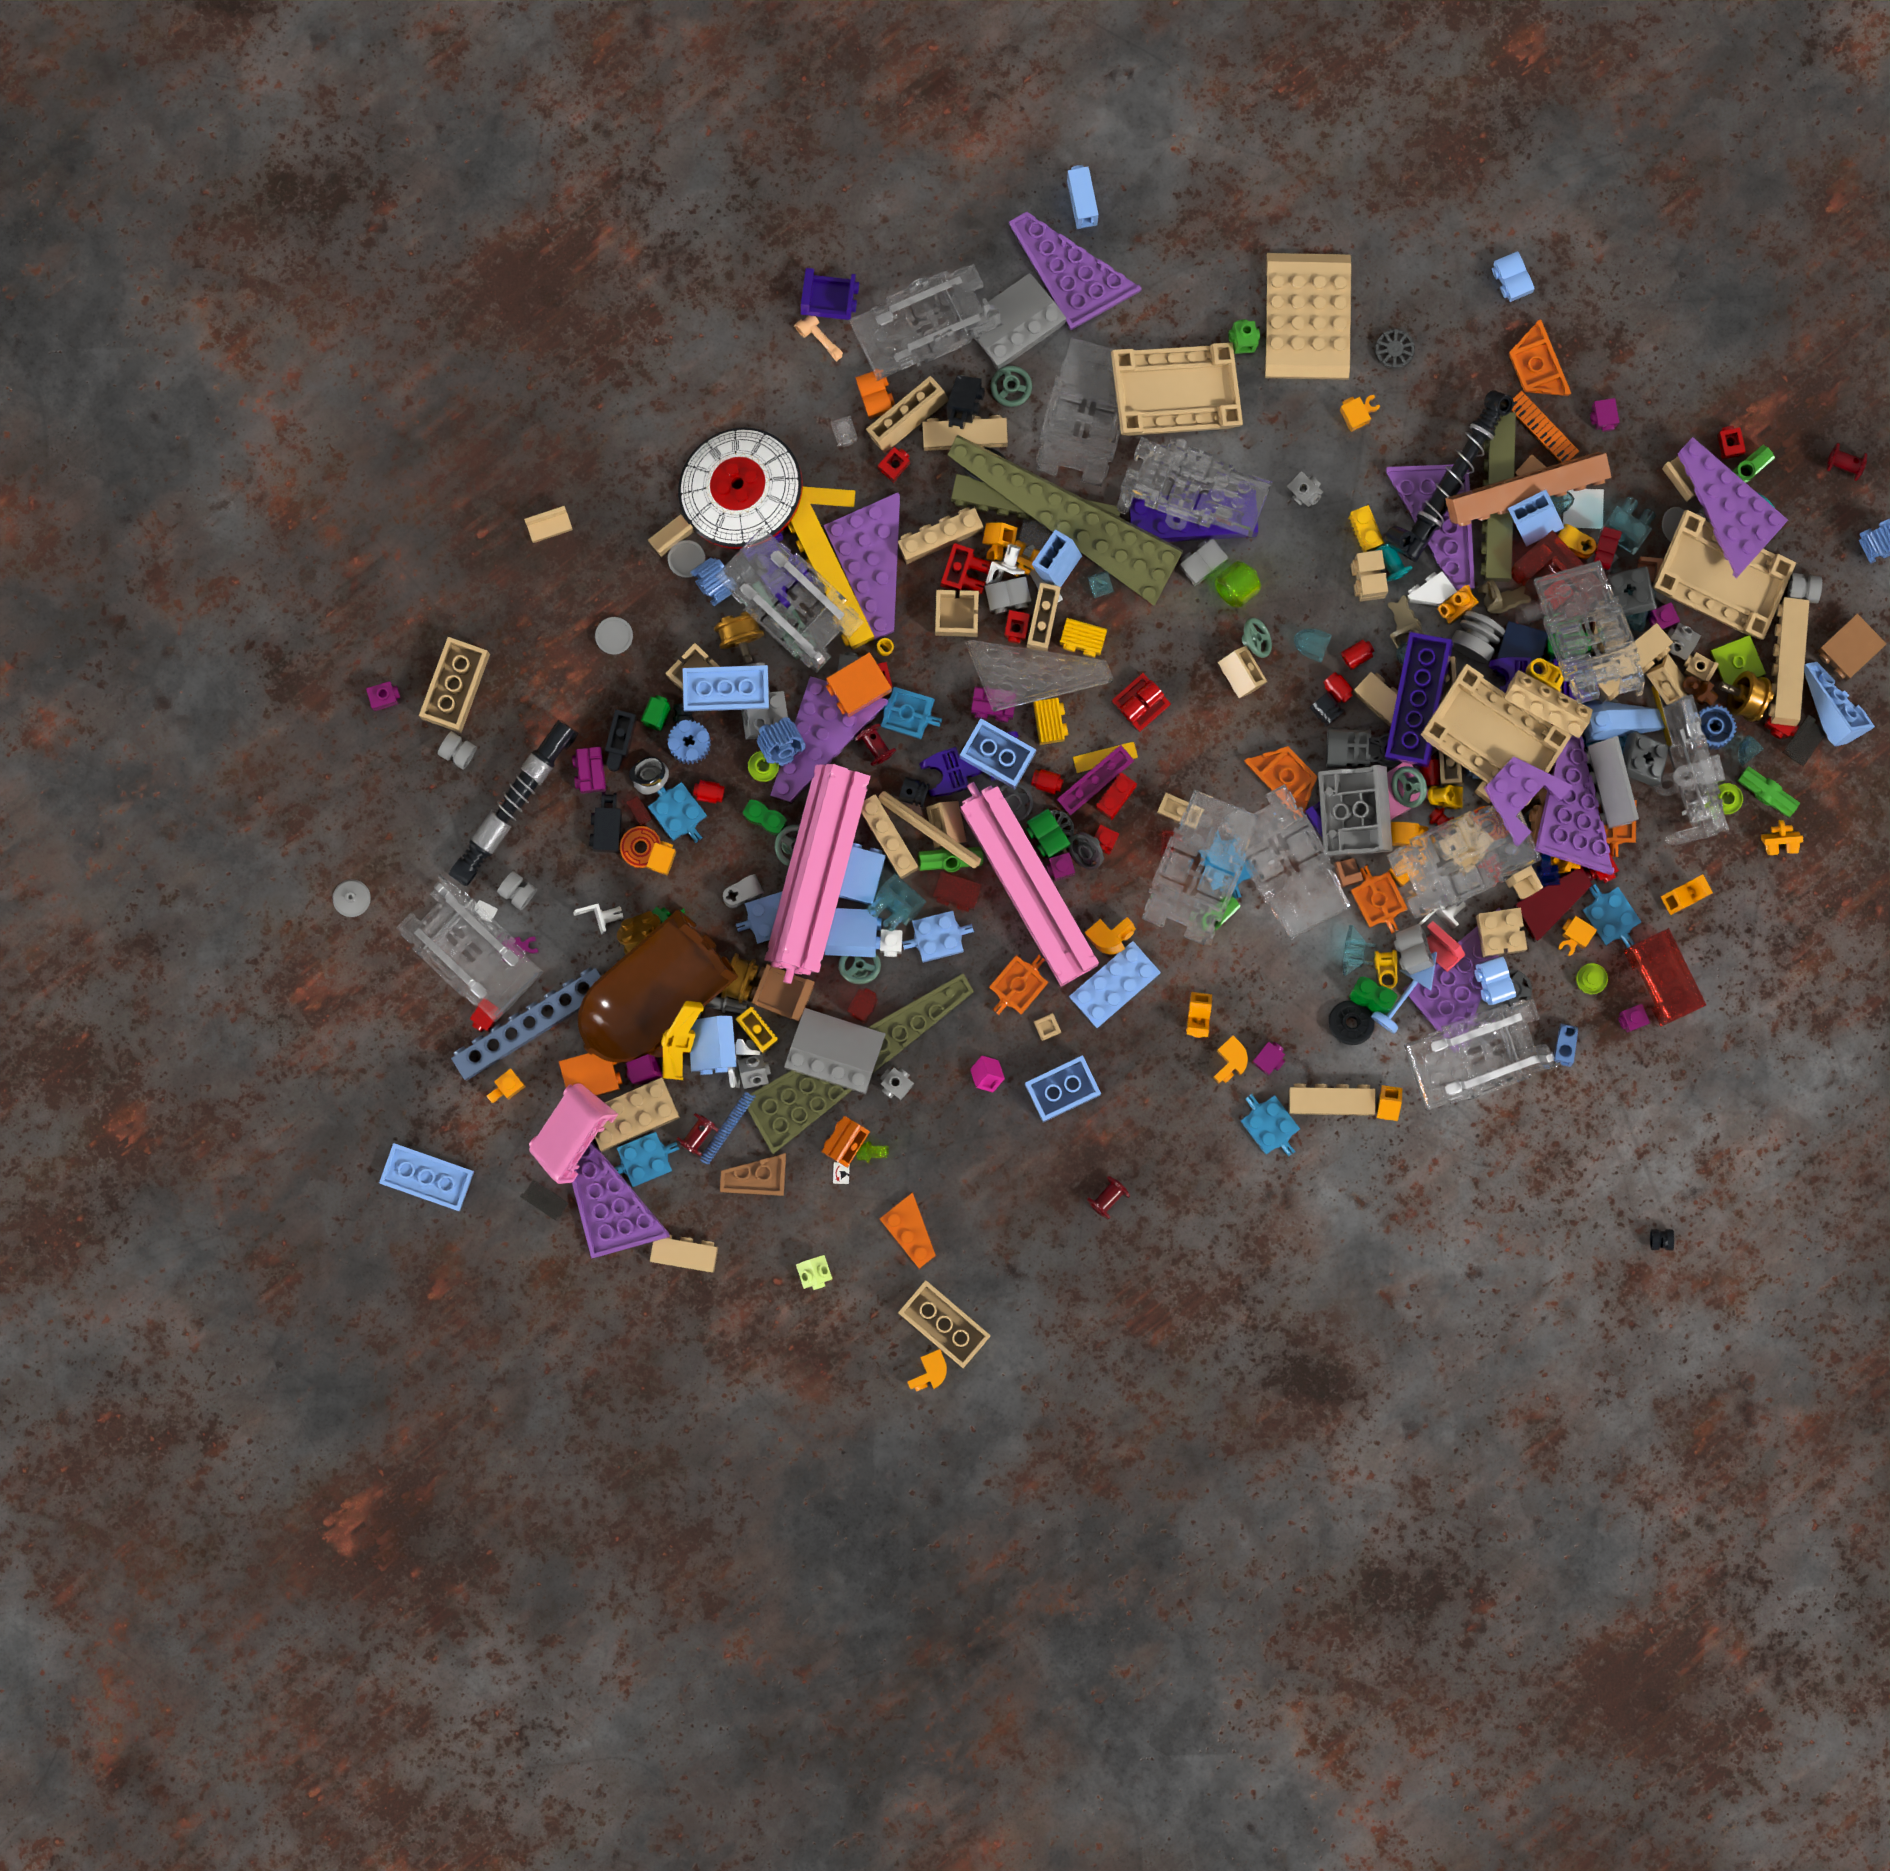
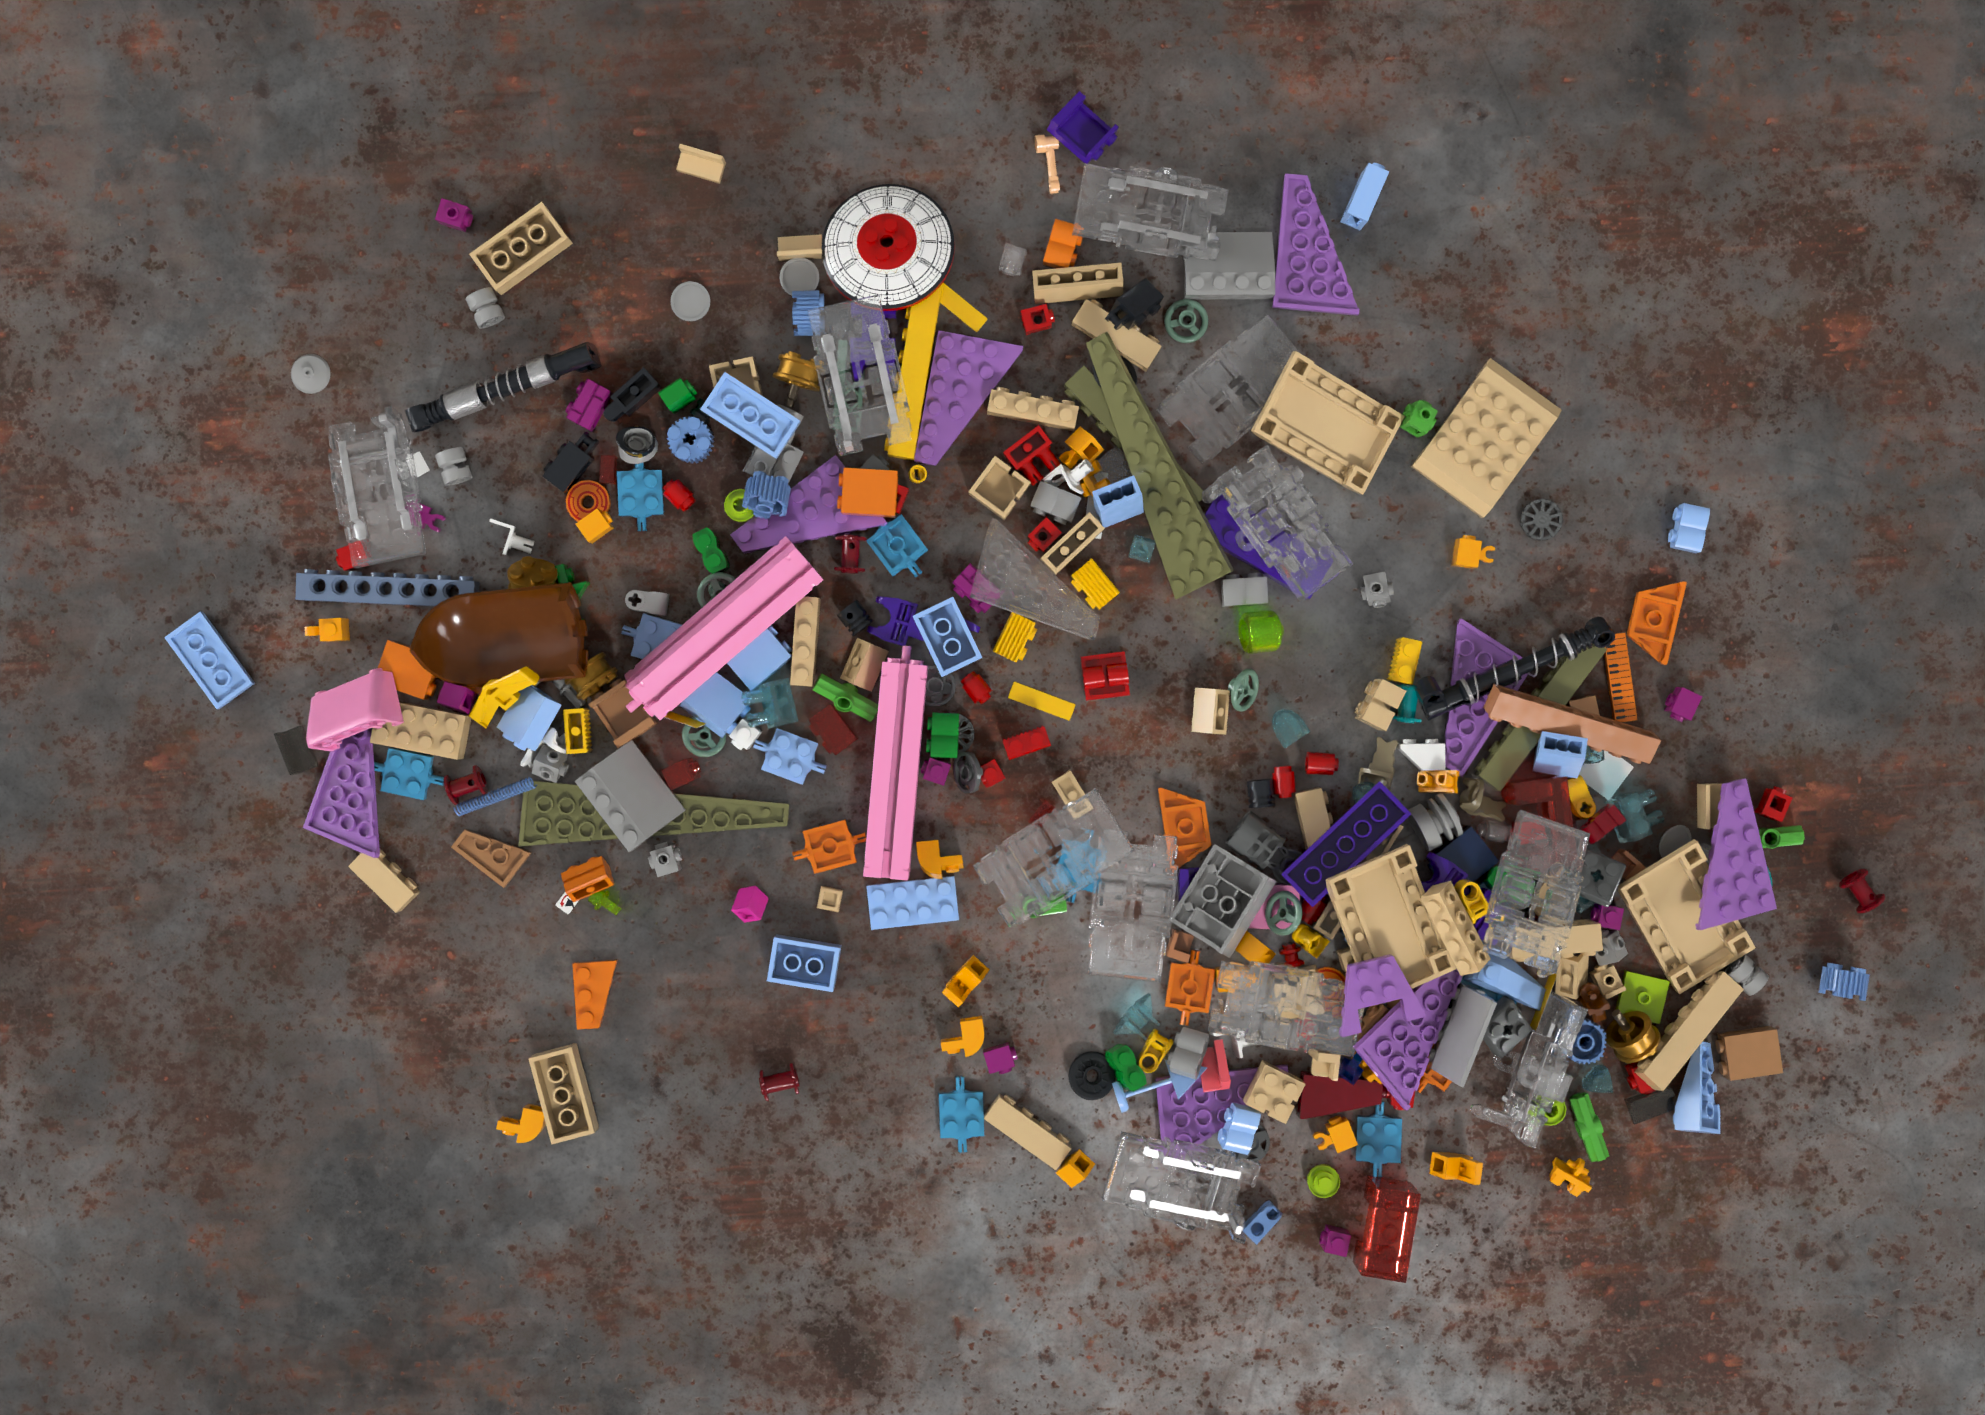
camera: 30 degrees right, 5 degrees up
yellowish green brick [796,1255,832,1290] -> none
tan axle [878,791,981,868] -> none
magenta plate [1057,745,1134,816] -> none
none -> yellow sticker [642,708,706,728]

